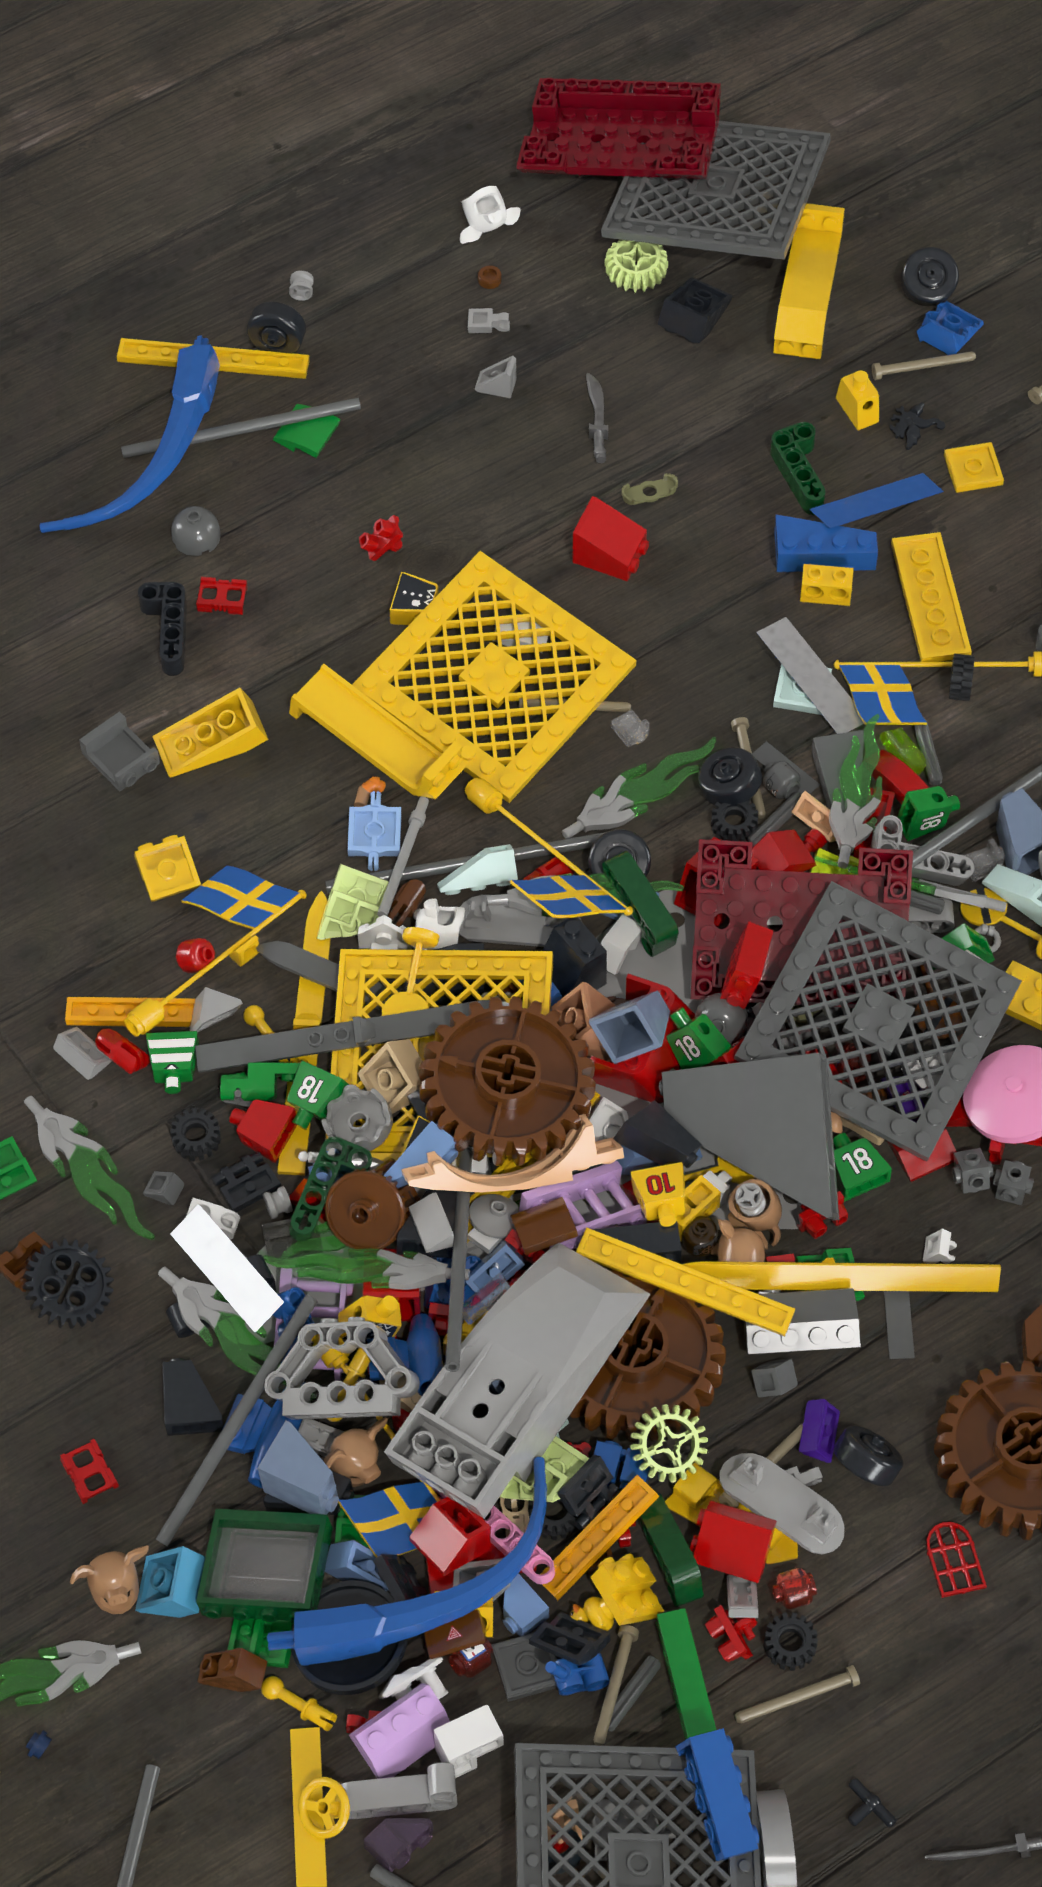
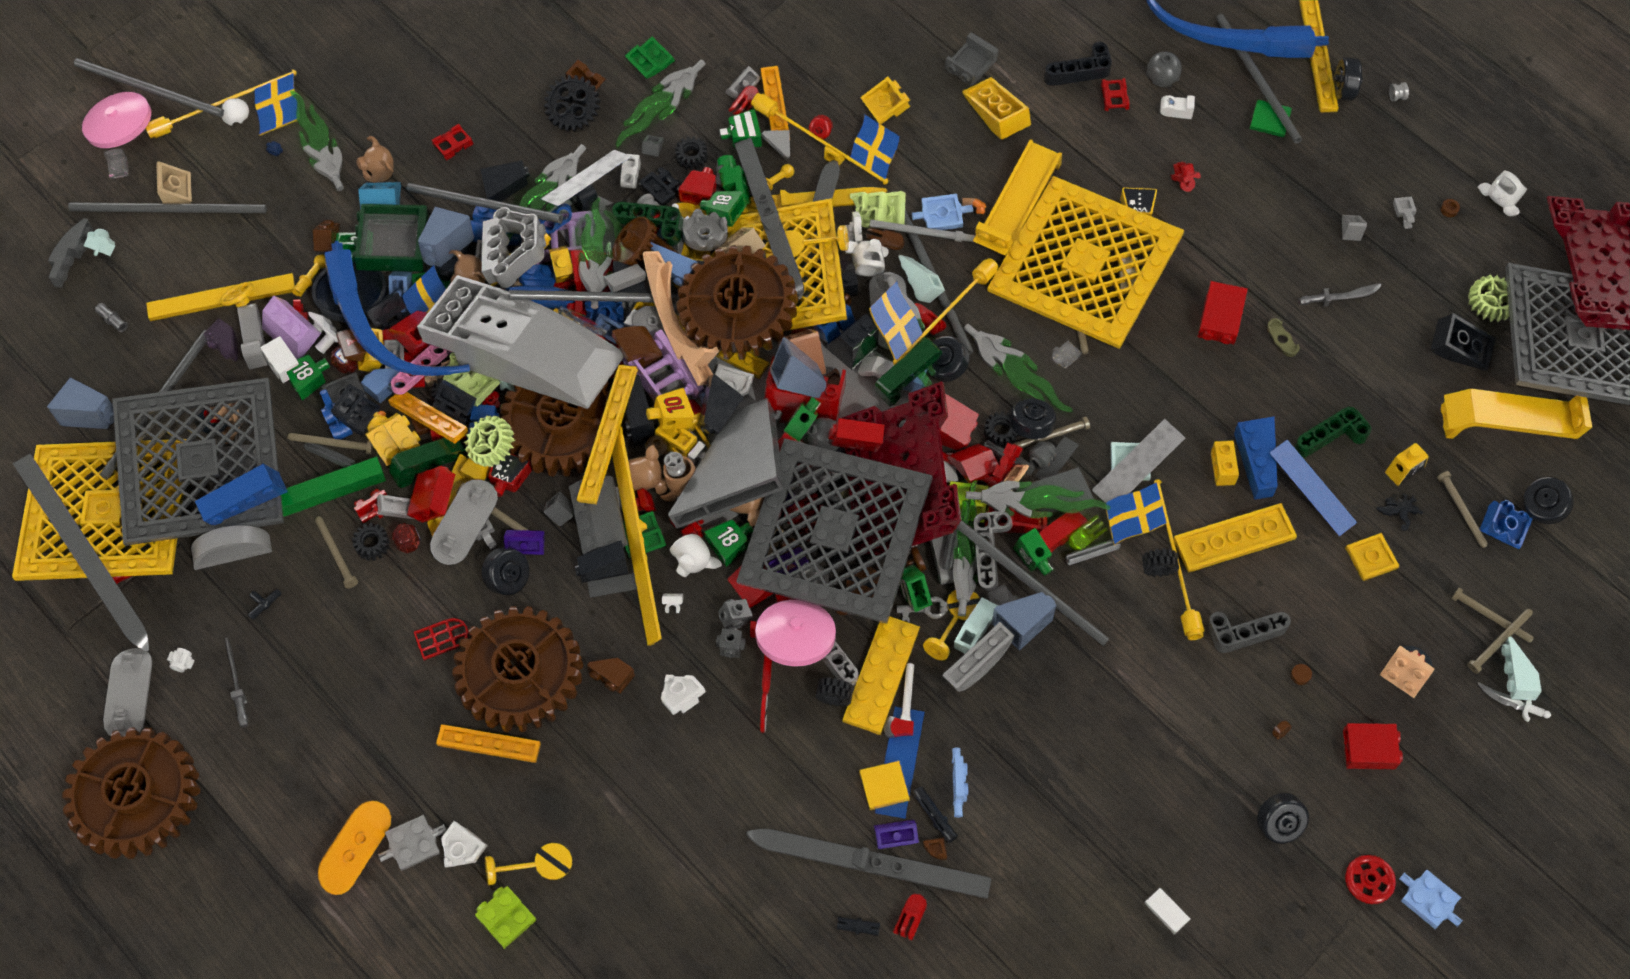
camera: 80 degrees right, 5 degrees up
none -> green torso [286,355,330,400]
none -> torso [489,454,533,497]
none -> black slope [575,540,628,583]
none -> white piece [670,534,722,577]
none -> red piece [993,443,1023,479]
none -> white leg [1160,95,1195,119]

